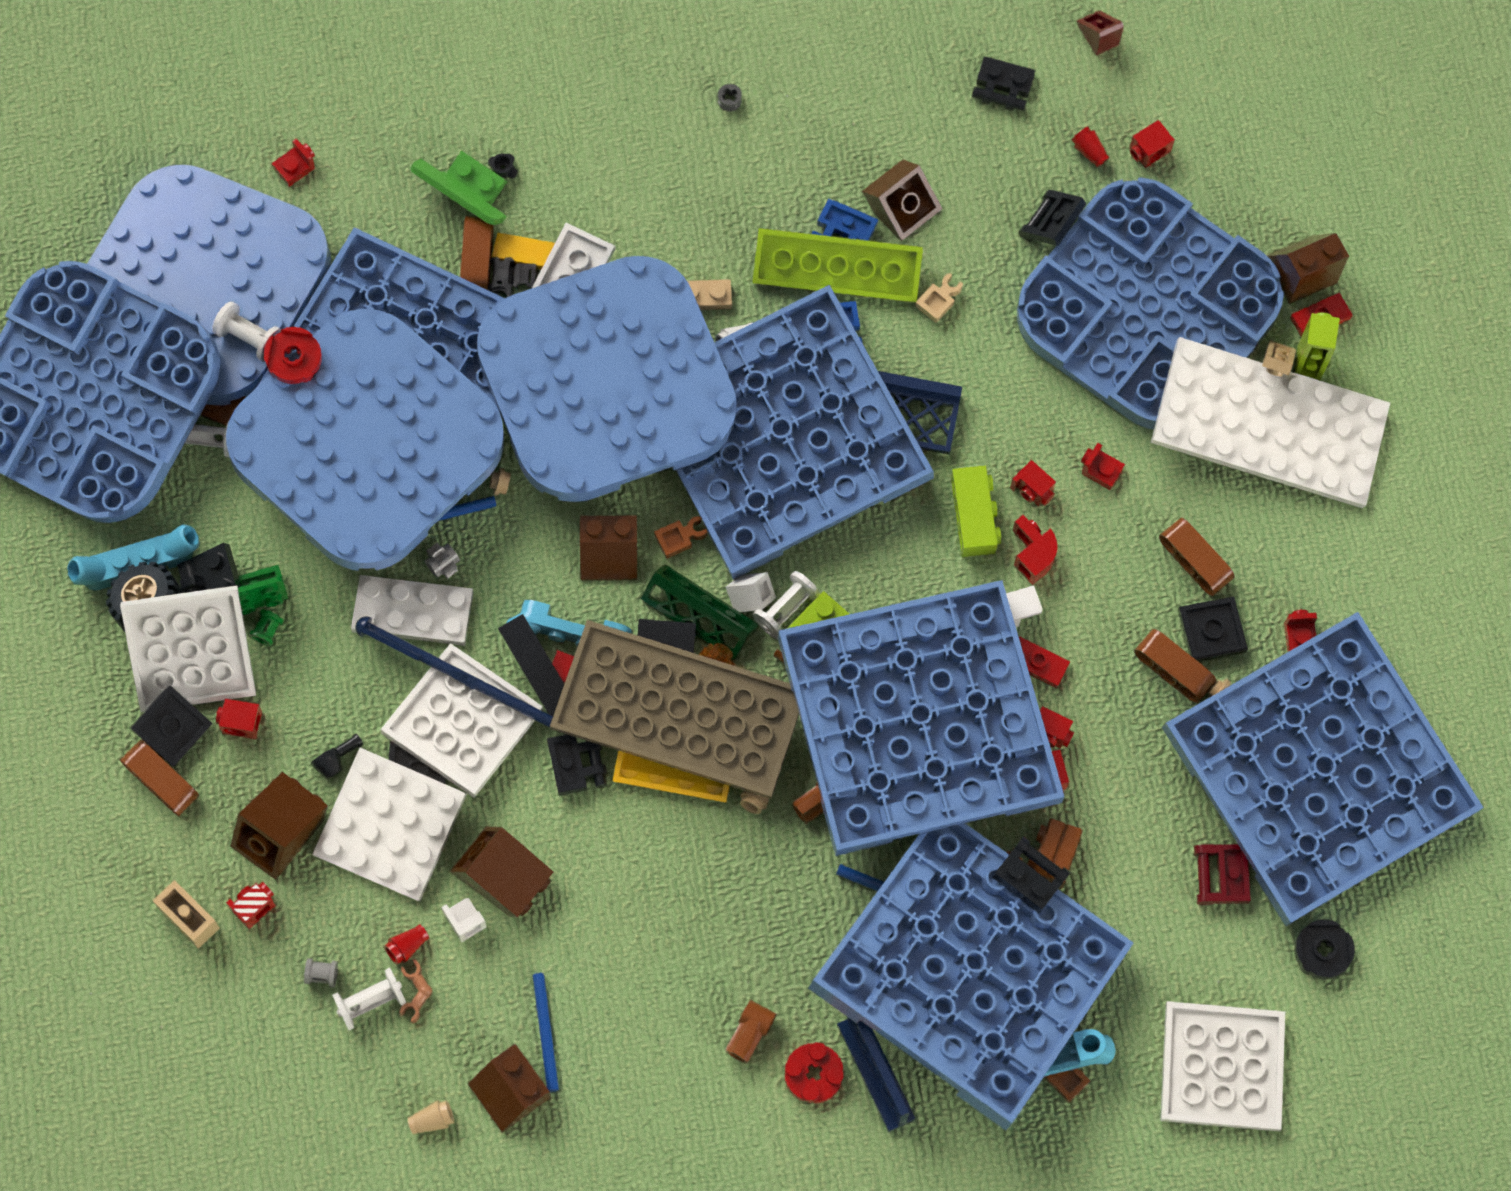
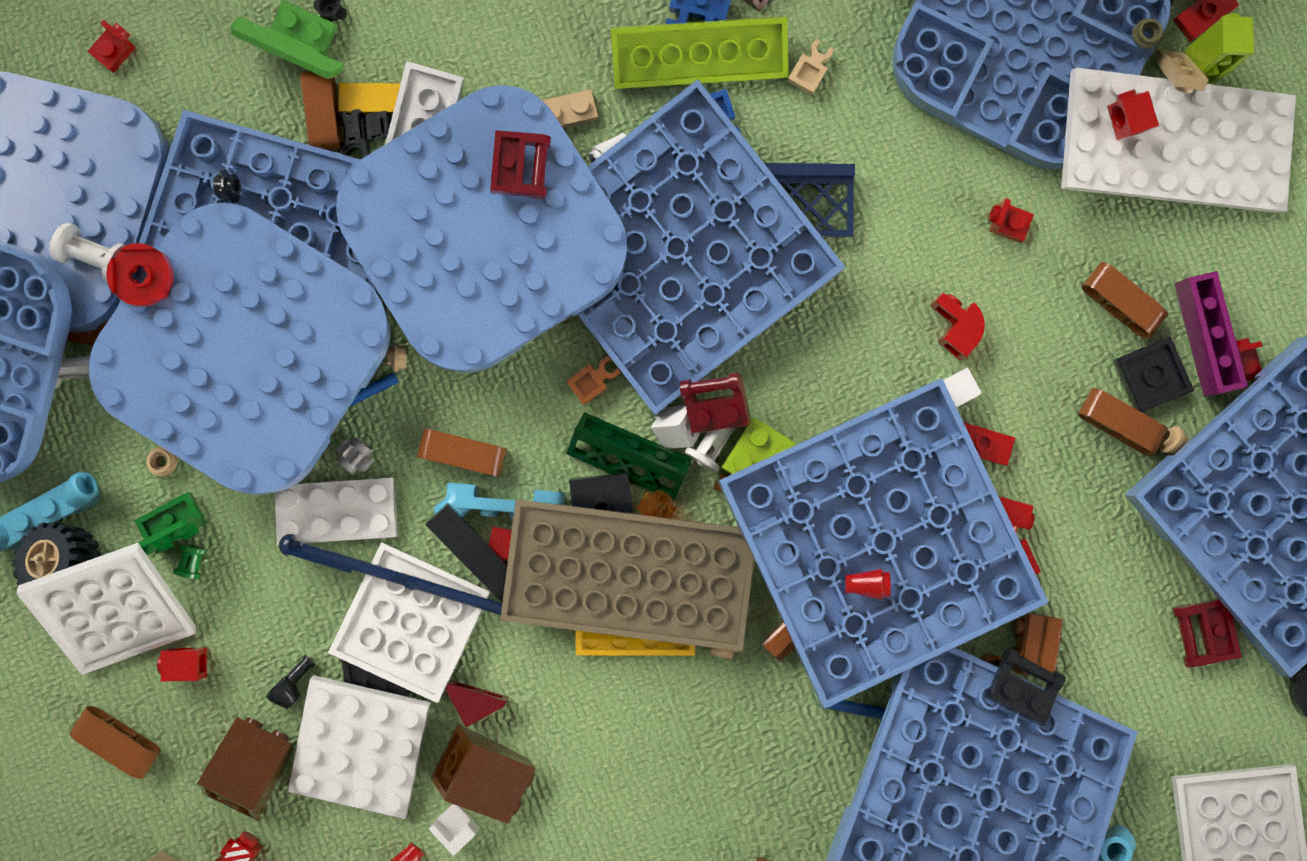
camera: 10 degrees left, 15 degrees up
black plate [129,685,213,767] -> none
black hinge [177,542,242,593] -> none
black plate [547,734,607,796] -> none
reddish brown slope [580,515,637,581] -> none
lime brick [950,465,1001,557] -> none
red brick [1010,460,1056,506] -> none
none -> tan plate [146,447,177,476]
none -> black plate [213,169,241,204]
none -> dark orange beam [417,428,507,477]
none -> dark red slope [446,680,509,727]
none -> dark red plate [490,130,551,199]
none -> dark red plate [680,372,752,433]
none -> red cone [845,569,891,600]
none -> red brick [1107,89,1159,141]
none -> olive plate [1132,19,1163,49]
none -> magenta brick [1174,271,1248,397]

